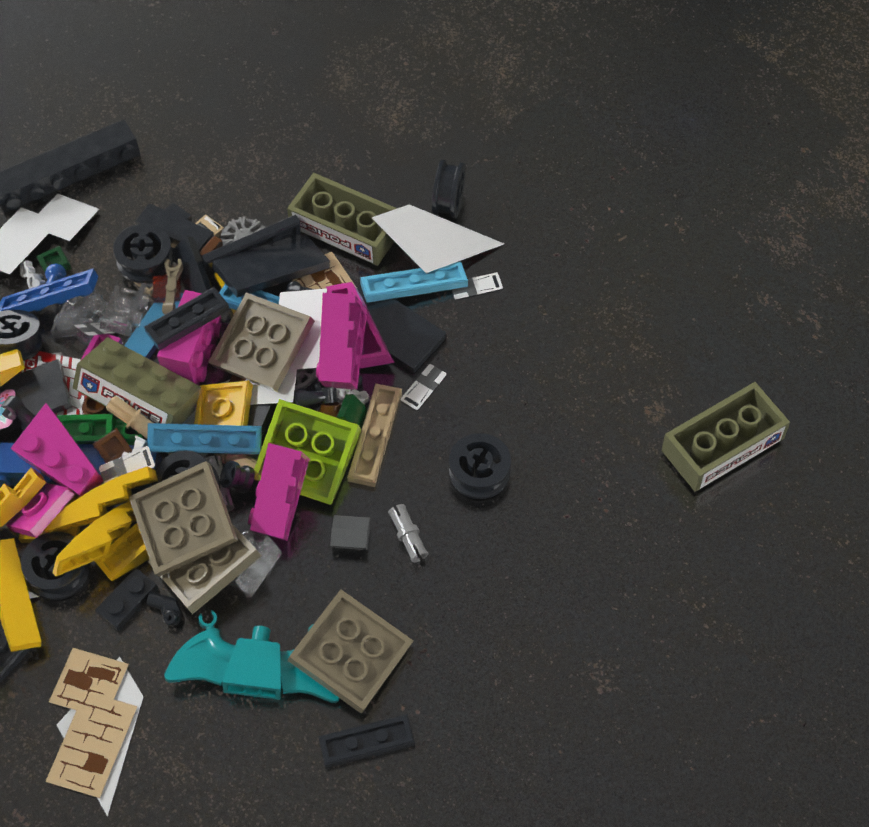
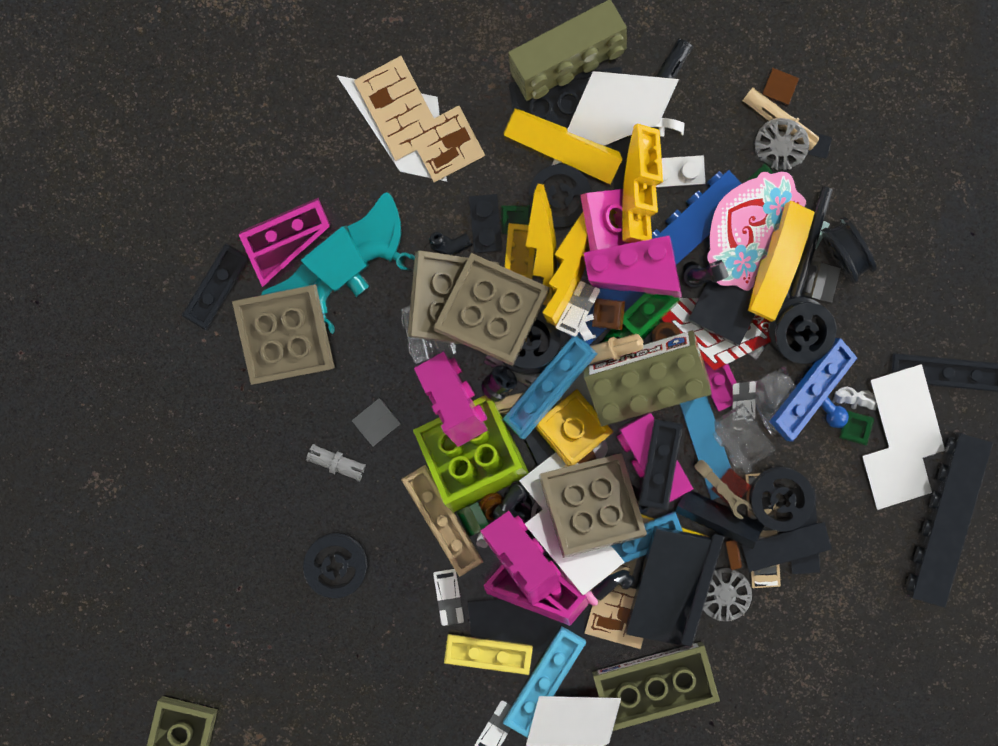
camera: 135 degrees right, 30 degrees up
none -> dark pink wedge [239,198,330,287]
none -> light yellow tile [444,634,533,675]
none -> dark green tile [501,205,530,235]

